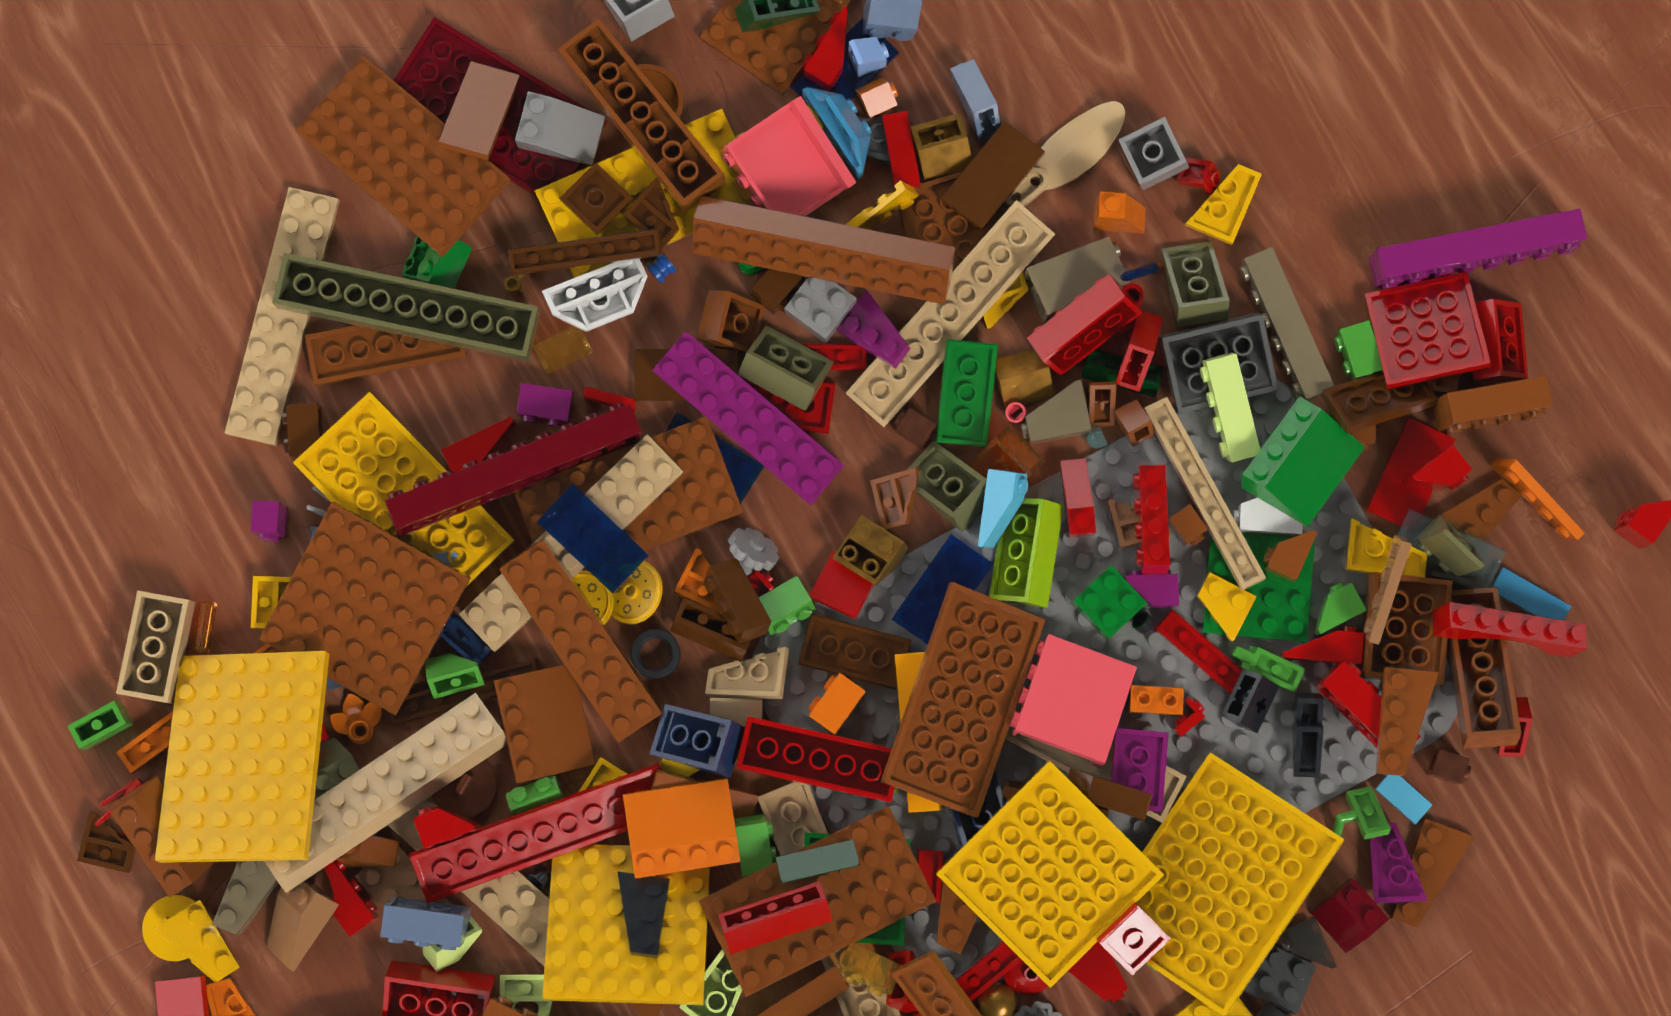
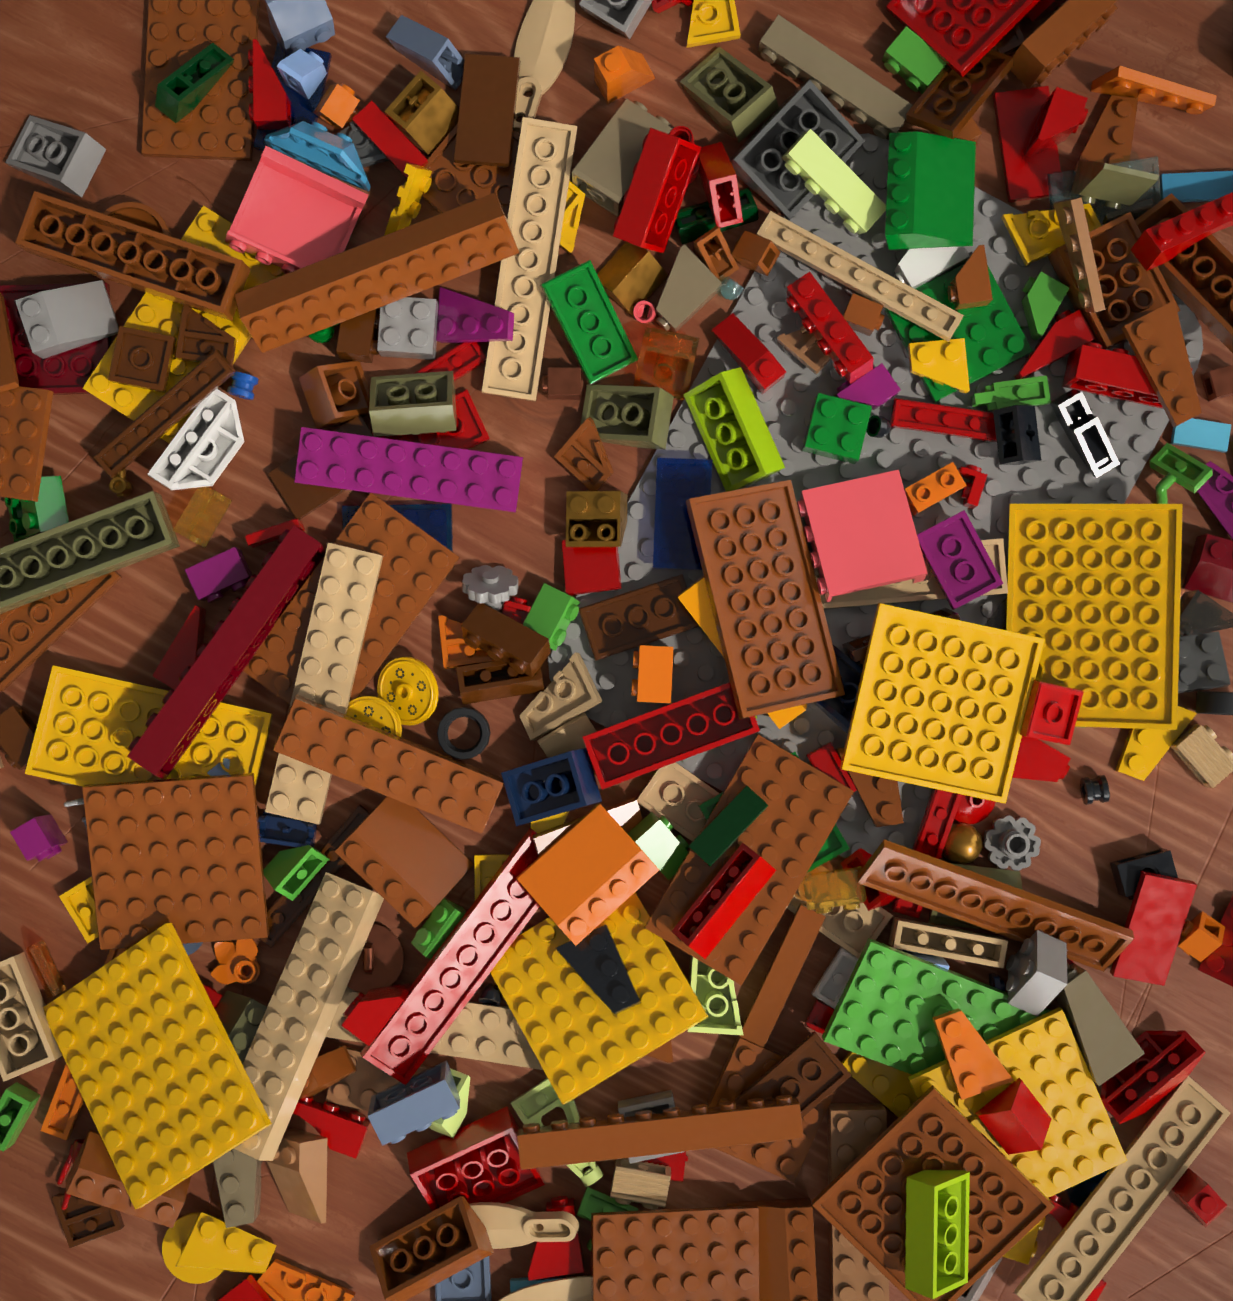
camera: 35 degrees left, 5 degrees up
clear blue plate [537,484,650,594] -> none
medium azure slope [978,469,1028,548] -> none
reddish brown slope [1067,768,1153,820] -> none
clear blue piece [1120,262,1163,281] -> none

